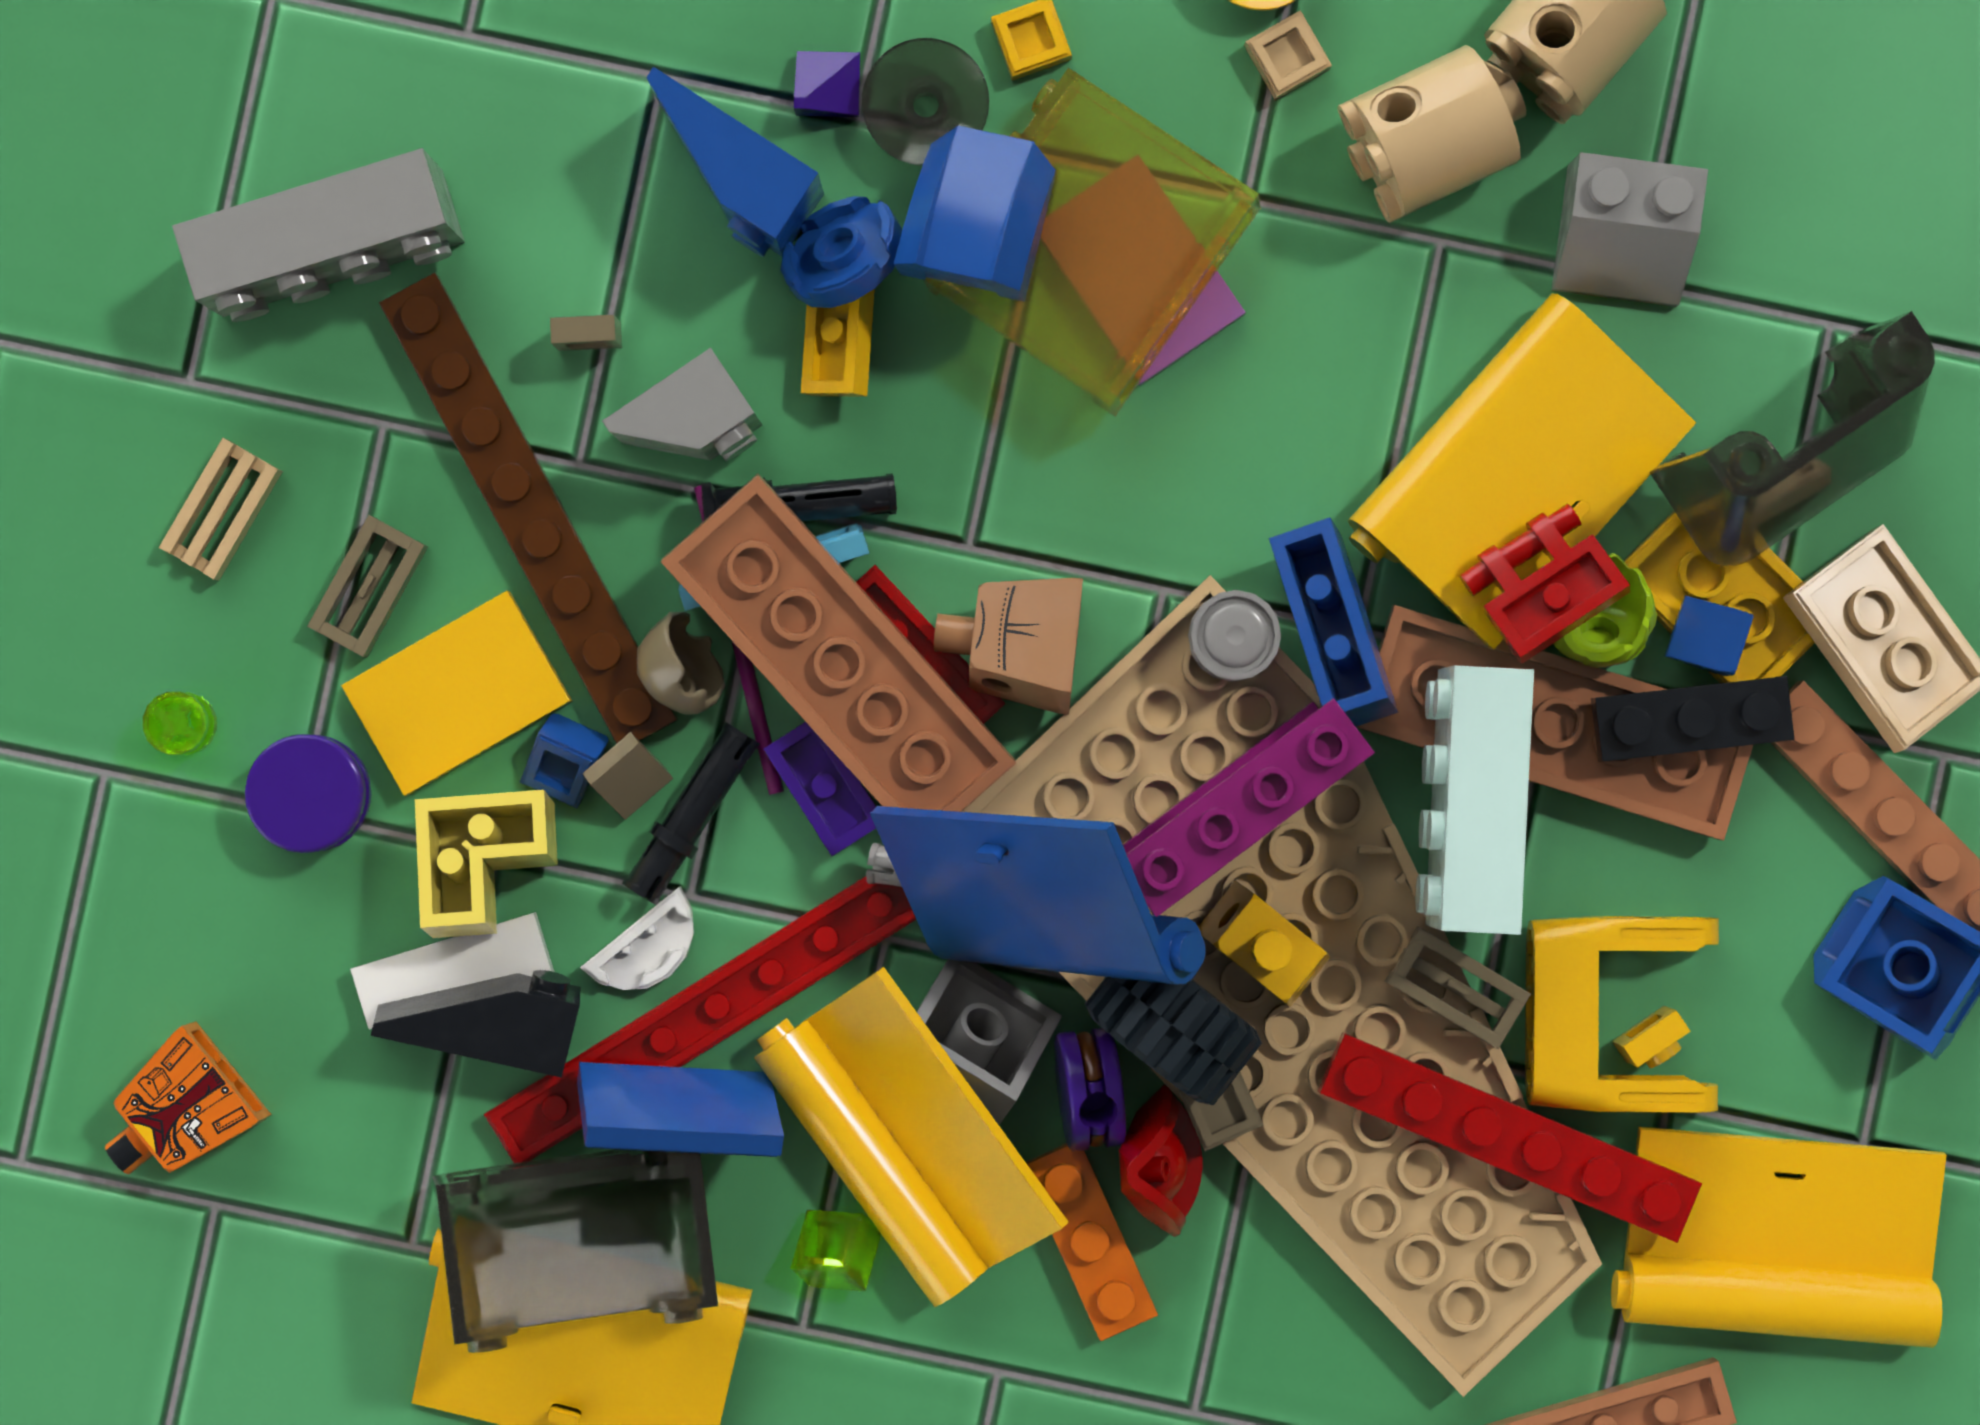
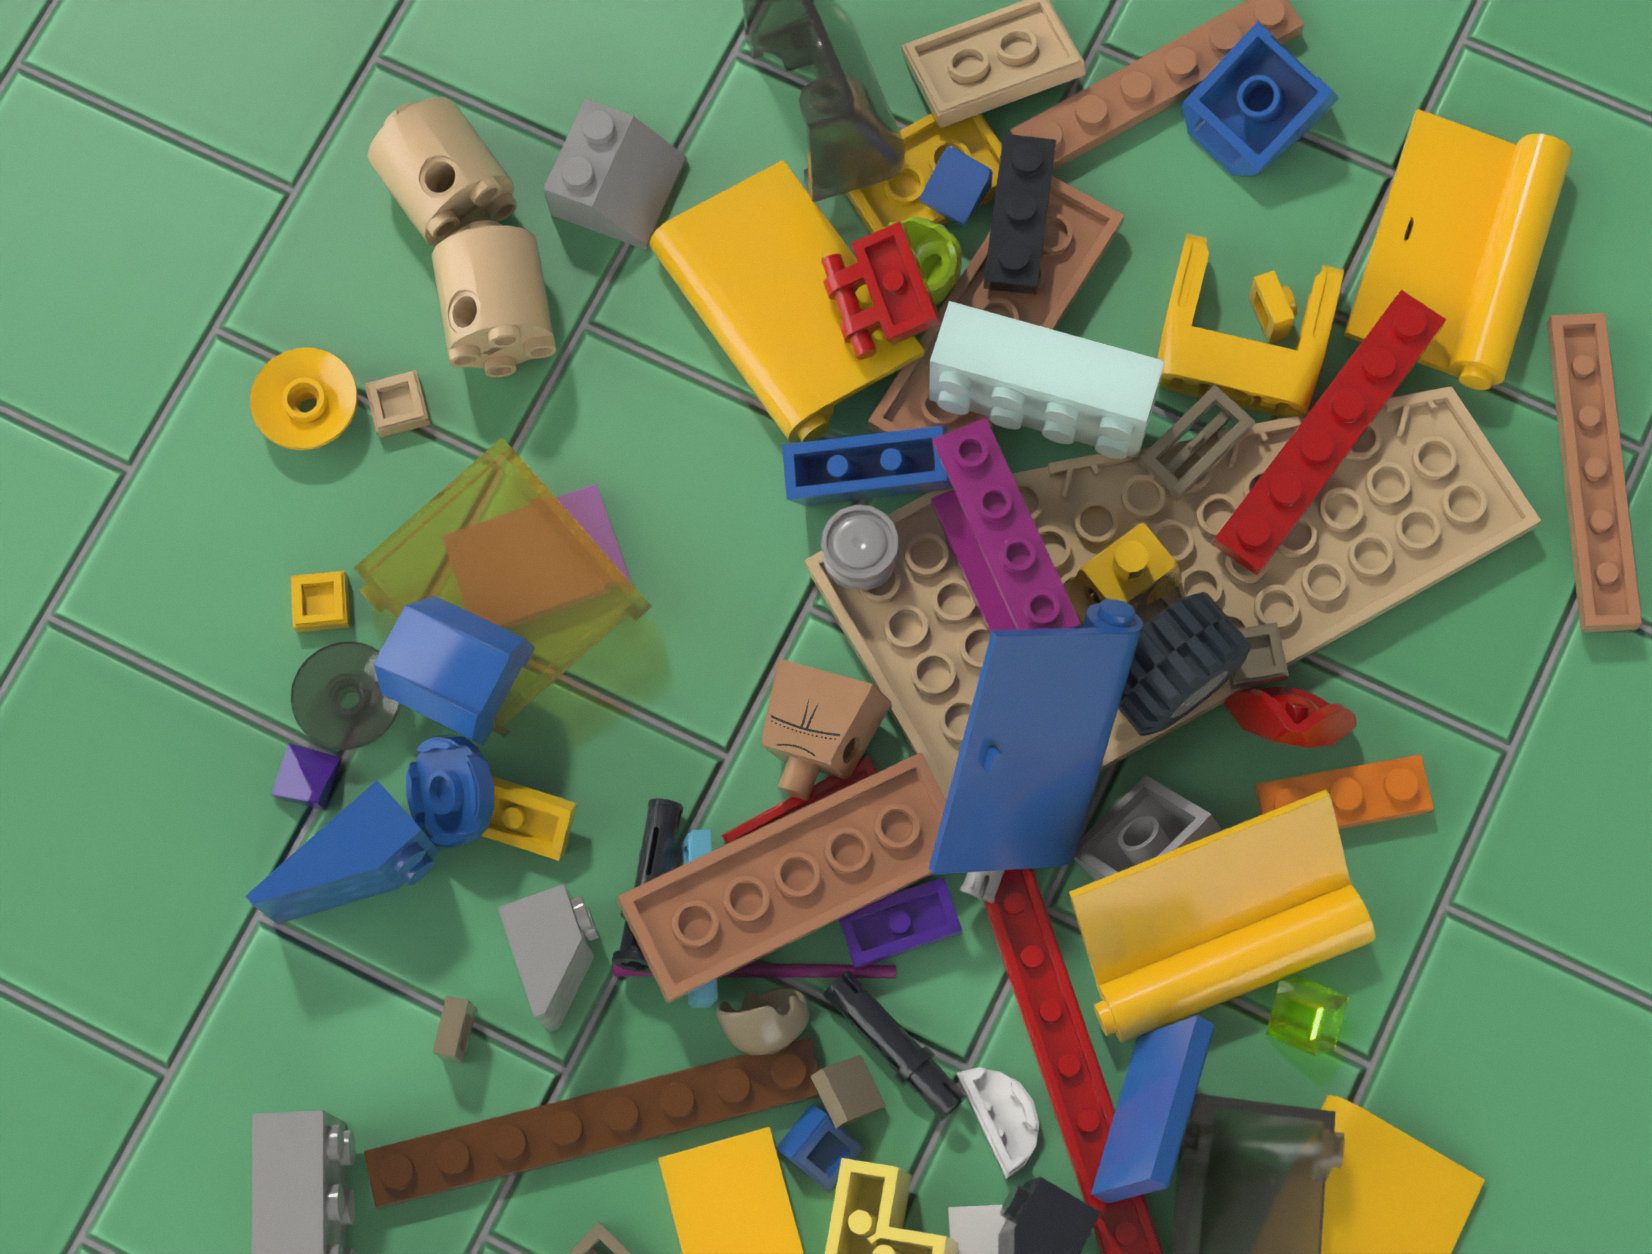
camera: 65 degrees left, 15 degrees down
dark purple head [1054,1028,1126,1152] -> none

